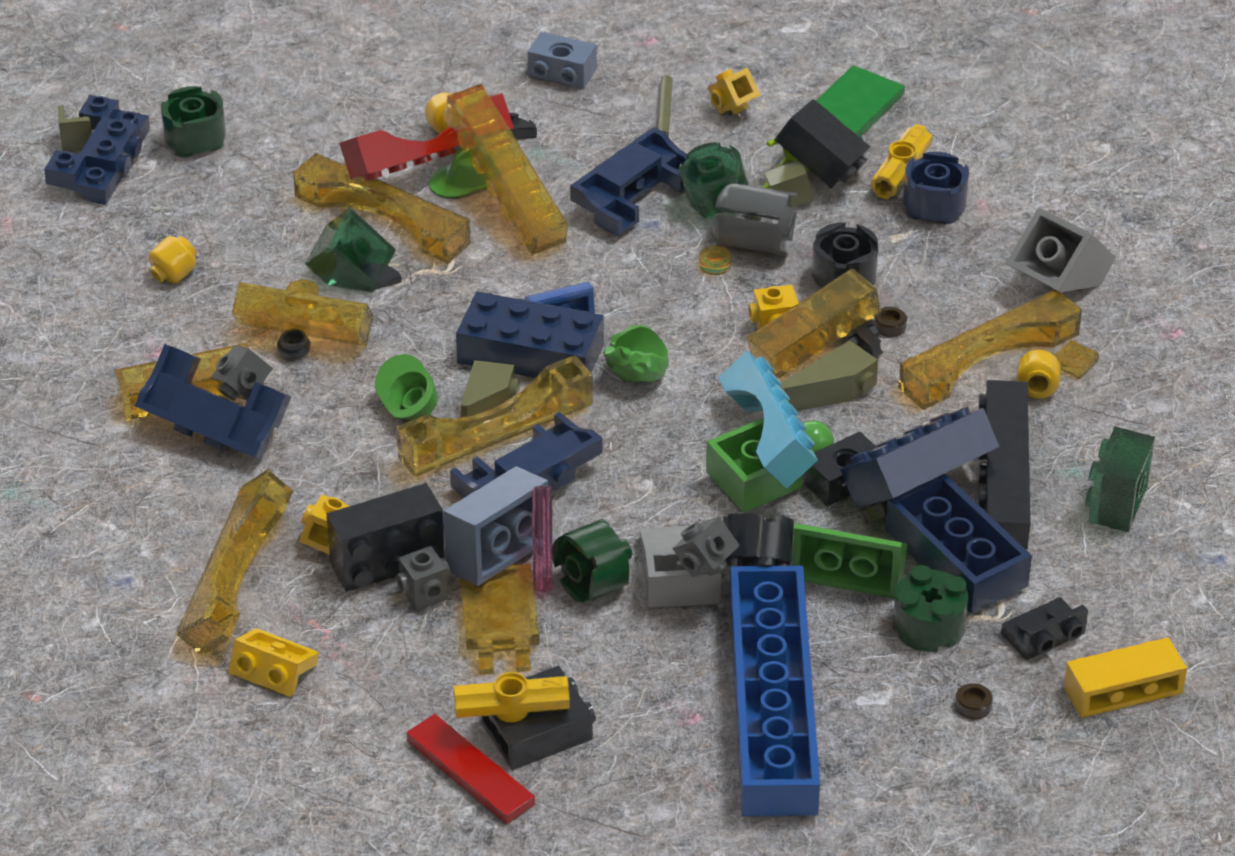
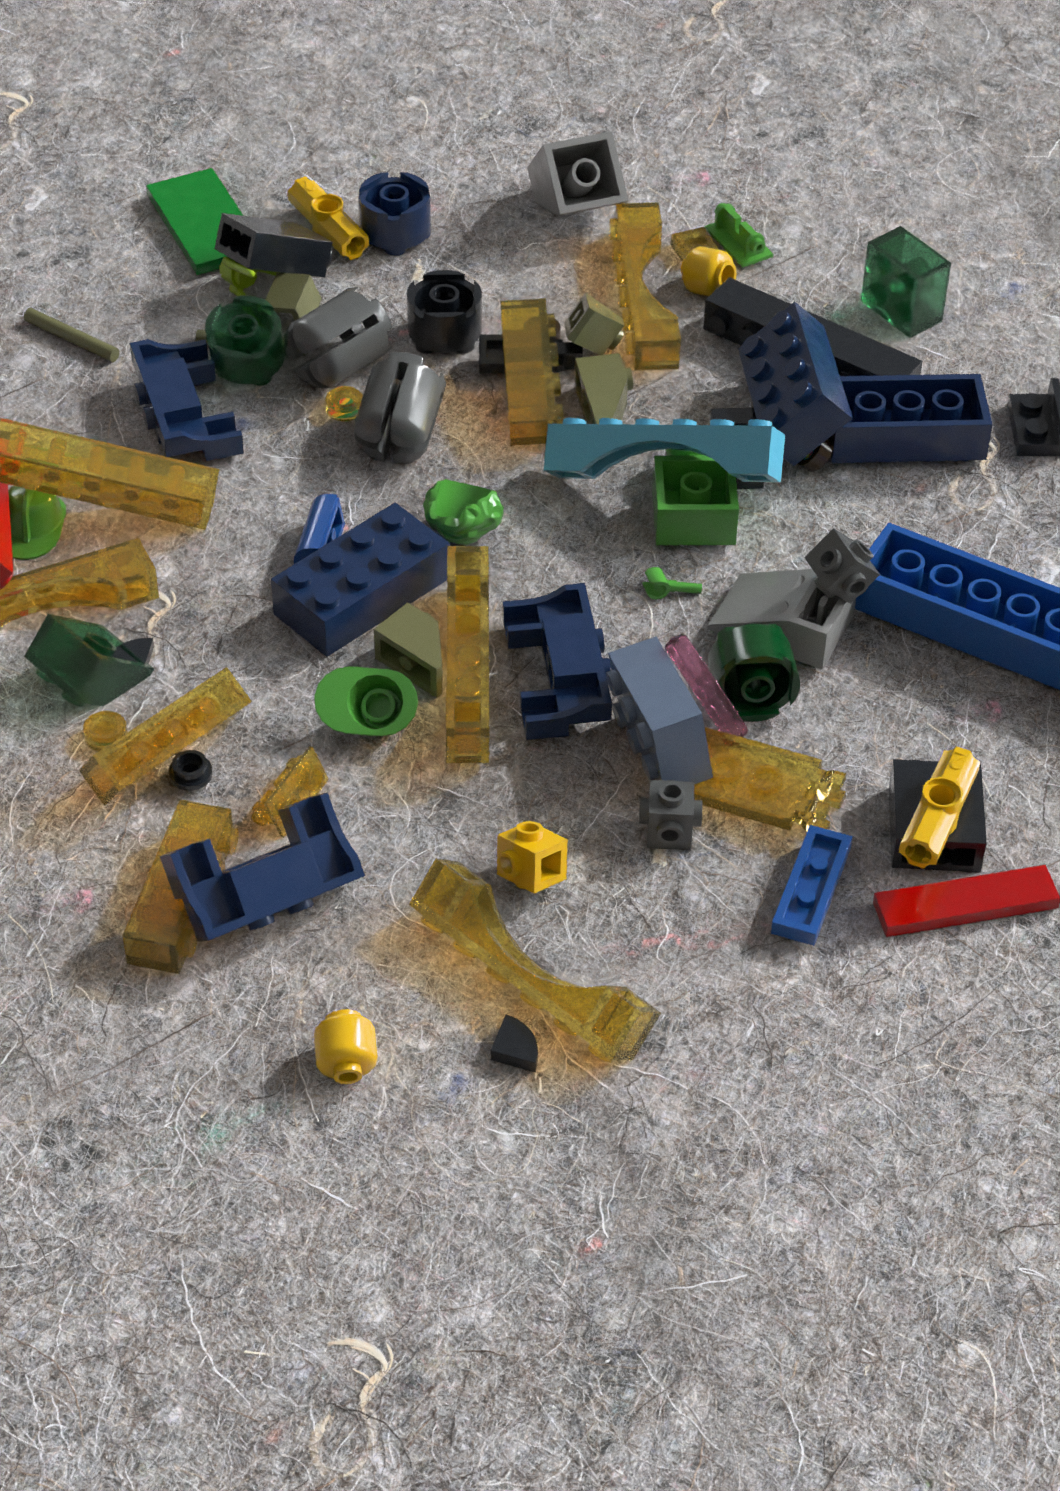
camera: 60 degrees left, 5 degrees up
dark grey brick [211,345,273,401] -> none
yellow bracket [229,628,319,697] -> none
black brick [326,483,445,592] -> none
yellow brick [707,67,761,115] -> none
black brick [723,513,794,567] -> none
yellow brick [748,285,800,336] -> none
bright green slope [792,523,907,598] -> none
dark green brick [893,565,968,652] -> none
none -> clear yellow hinge [251,746,329,838]
none -> yellow head [314,1009,377,1084]
none -> dark grey cylinder [354,352,446,464]
none -> black tile [491,1015,538,1073]
none -> olive slope [564,293,625,355]
none -> bright green hand [642,567,702,600]
none -> bright green hinge [704,203,773,267]
none -> blue plate [771,825,853,946]

